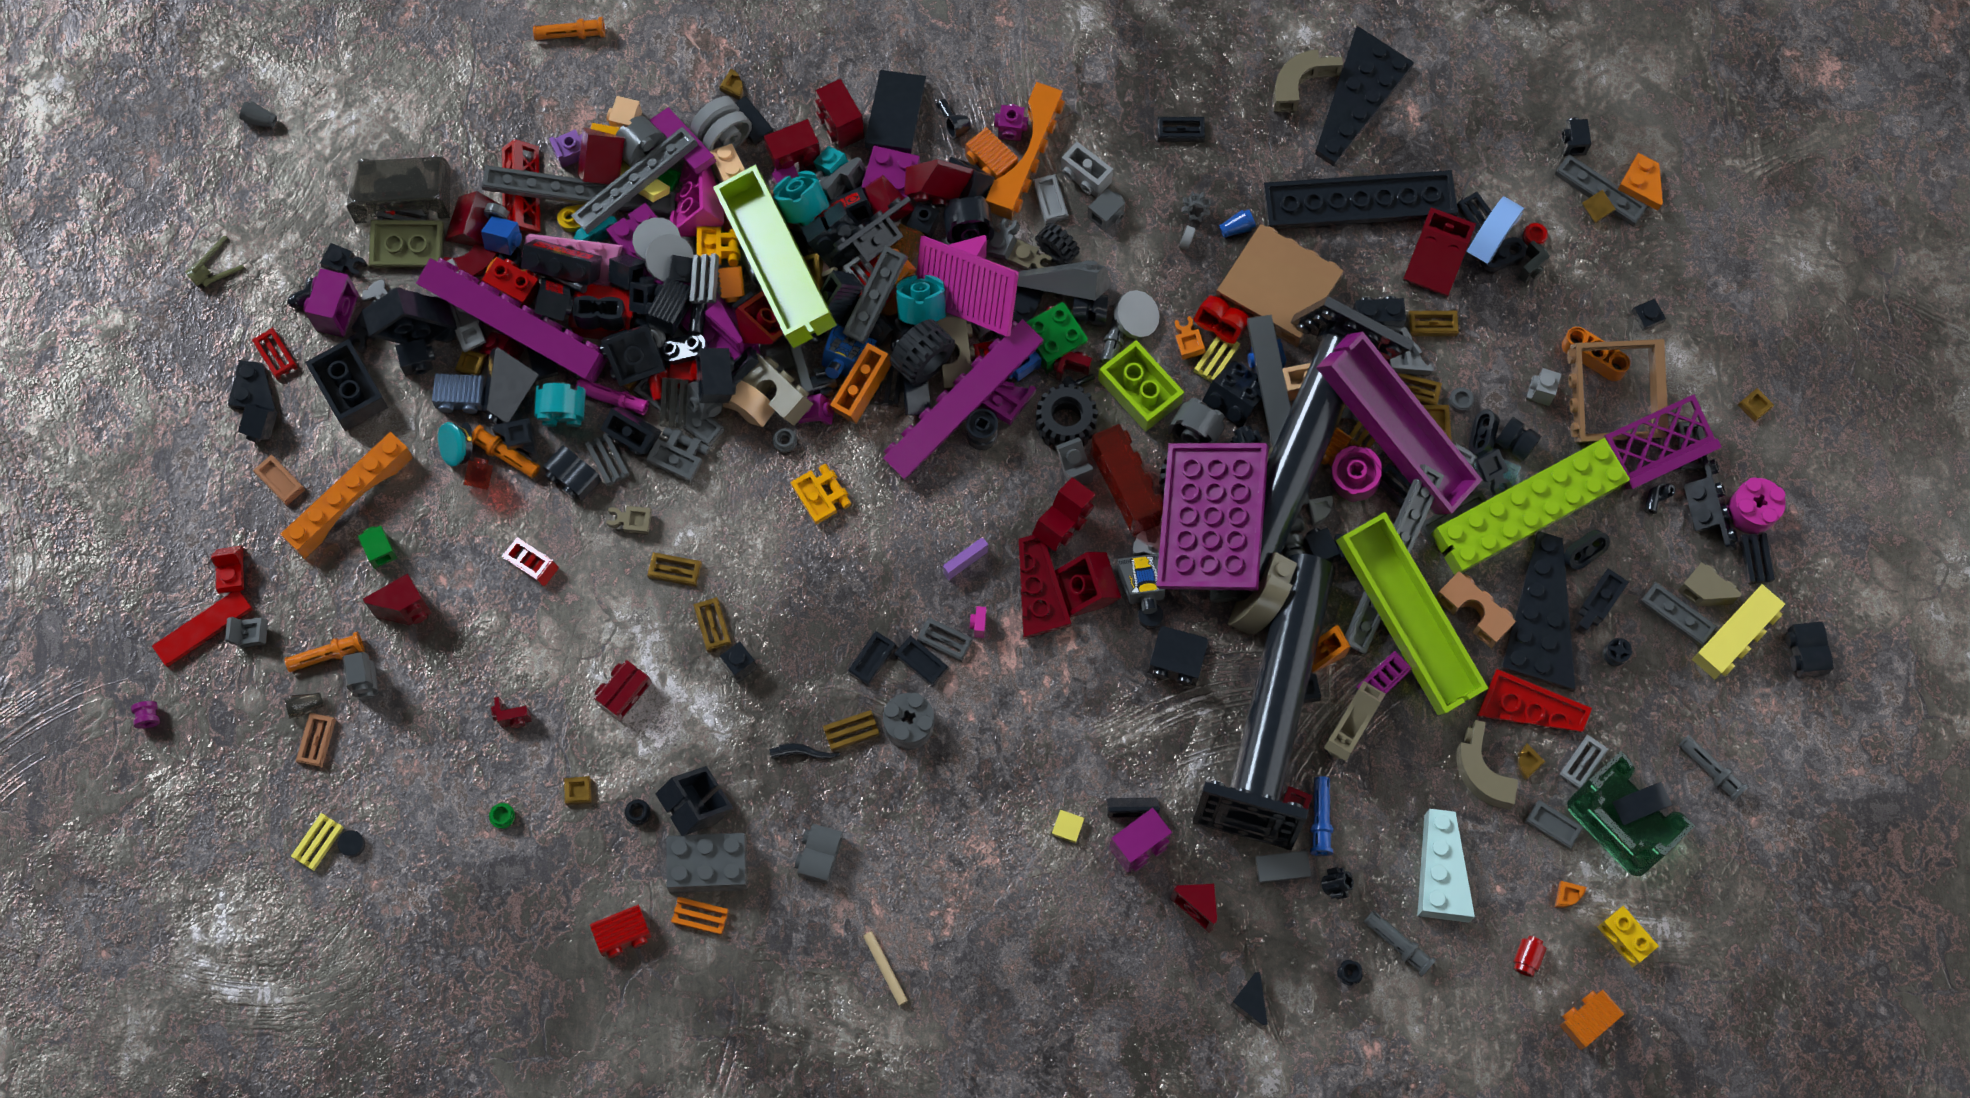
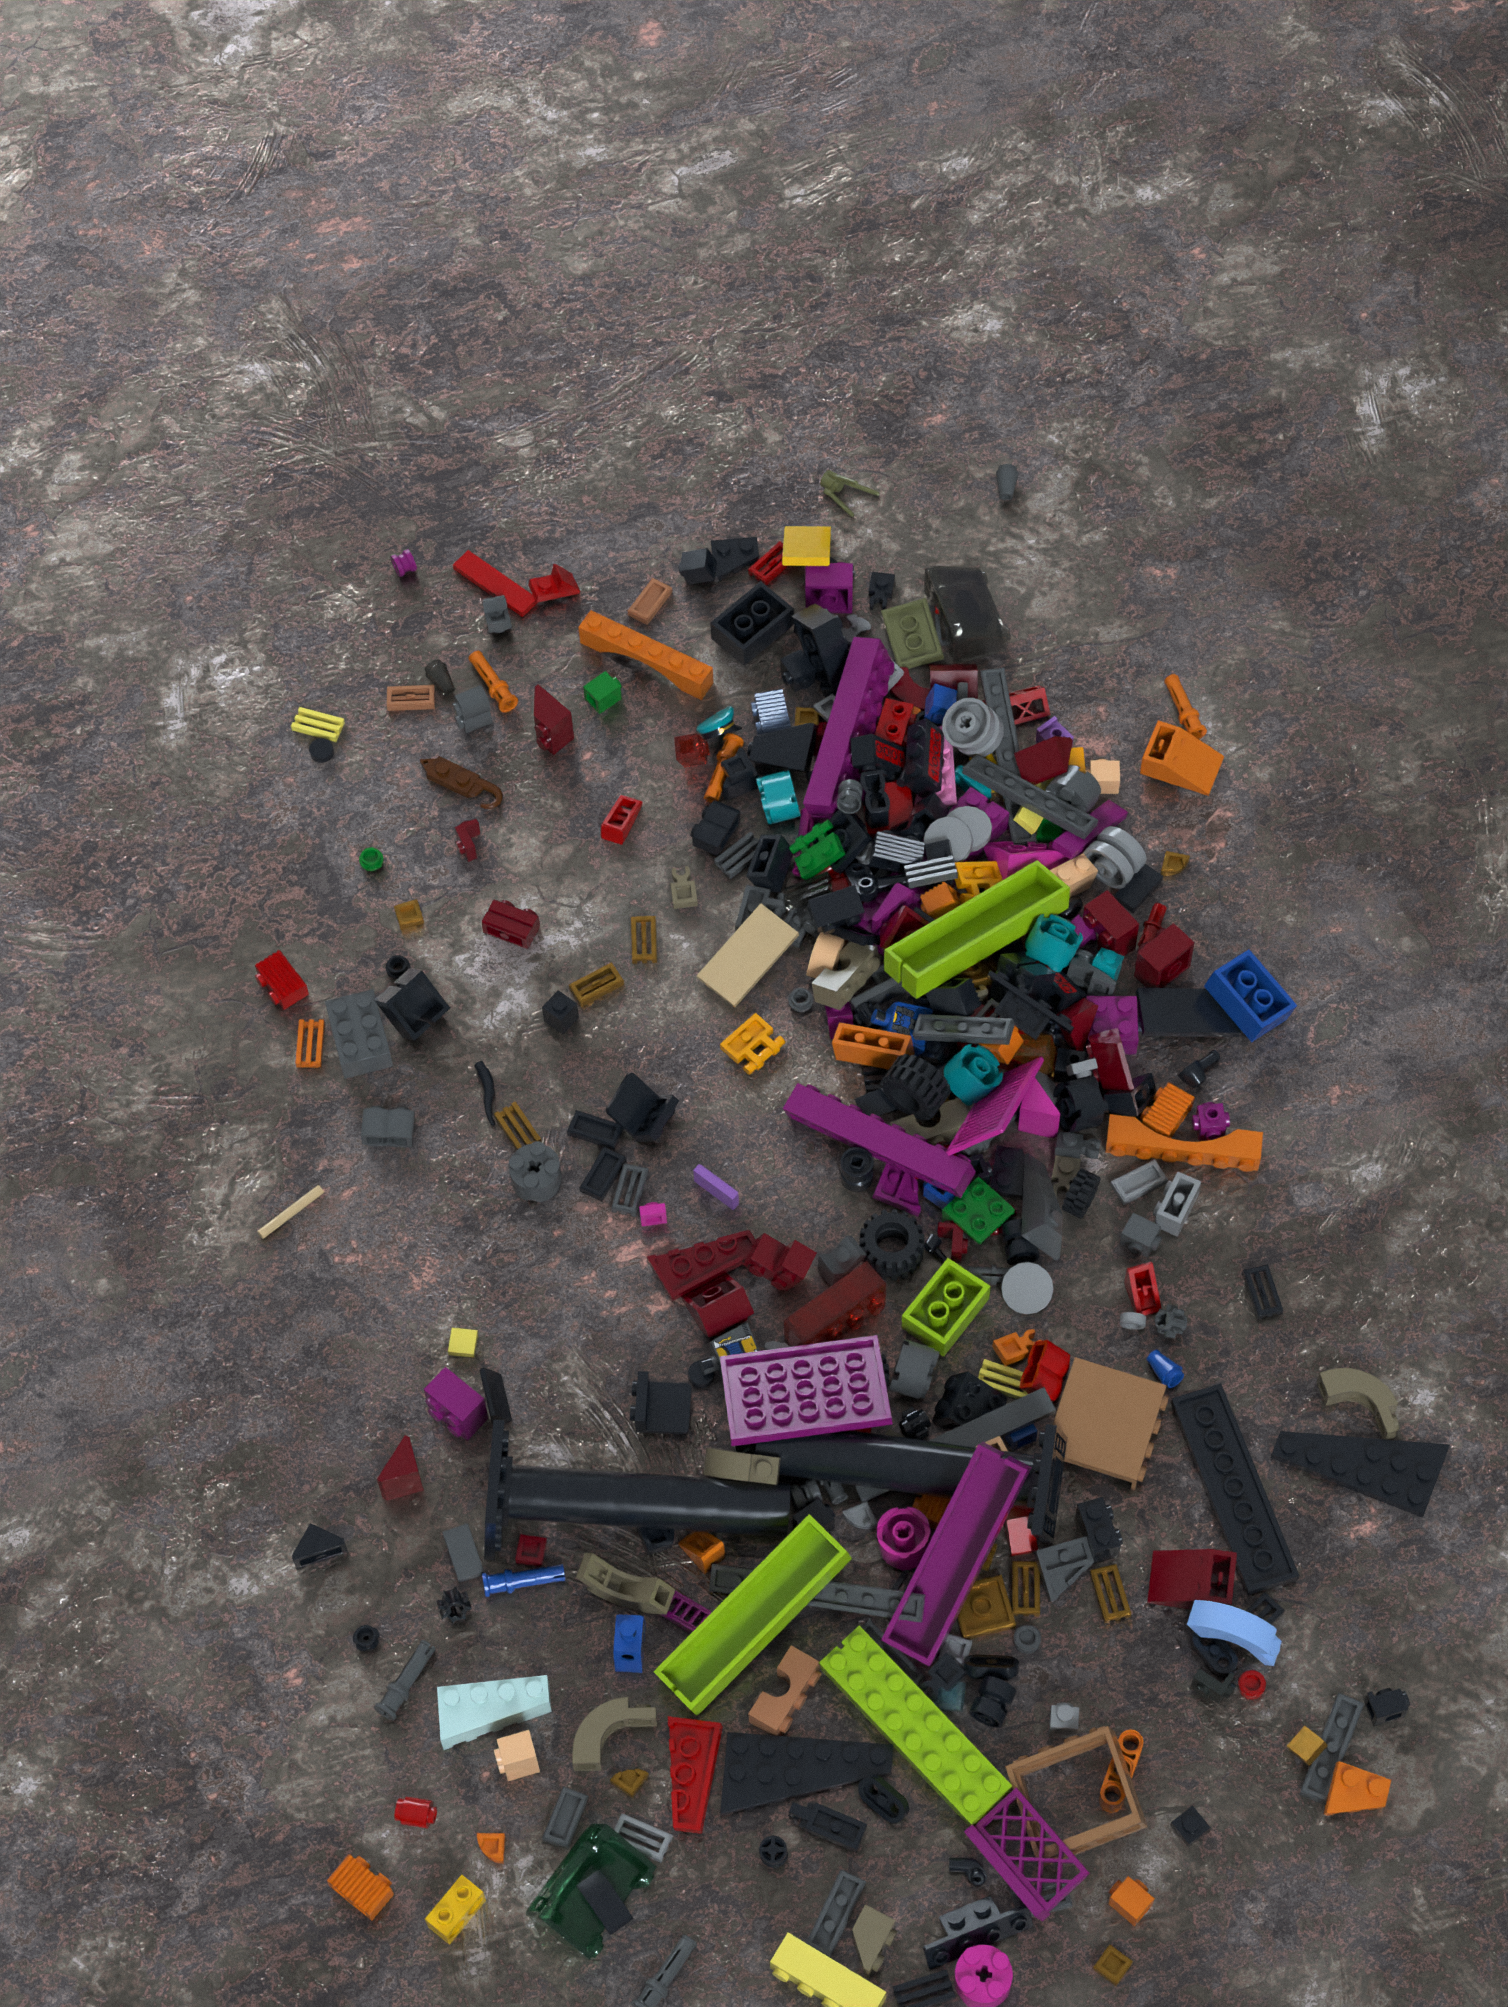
camera: 80 degrees right, 10 degrees down
none -> reddish brown plate [420,756,503,809]
none -> light nougat brick [494,1730,540,1781]
none -> black bracket [606,1073,679,1142]
none -> blue torso [613,1614,646,1673]
none -> tan tile [697,904,799,1008]
none -> yellow tile [782,526,831,566]
none -> green plate [789,820,846,881]
none -> dark grey wheel [837,779,863,814]
none -> light grey wheel [942,698,1004,758]
none -> light grey plate [1066,1058,1098,1079]
none -> orange brick [1108,1876,1155,1927]
none -> red slope [1124,1262,1162,1315]
none -> red axle [1138,903,1167,947]
none -> orange slope [1140,720,1224,796]
none -> blue brick [1204,949,1297,1043]

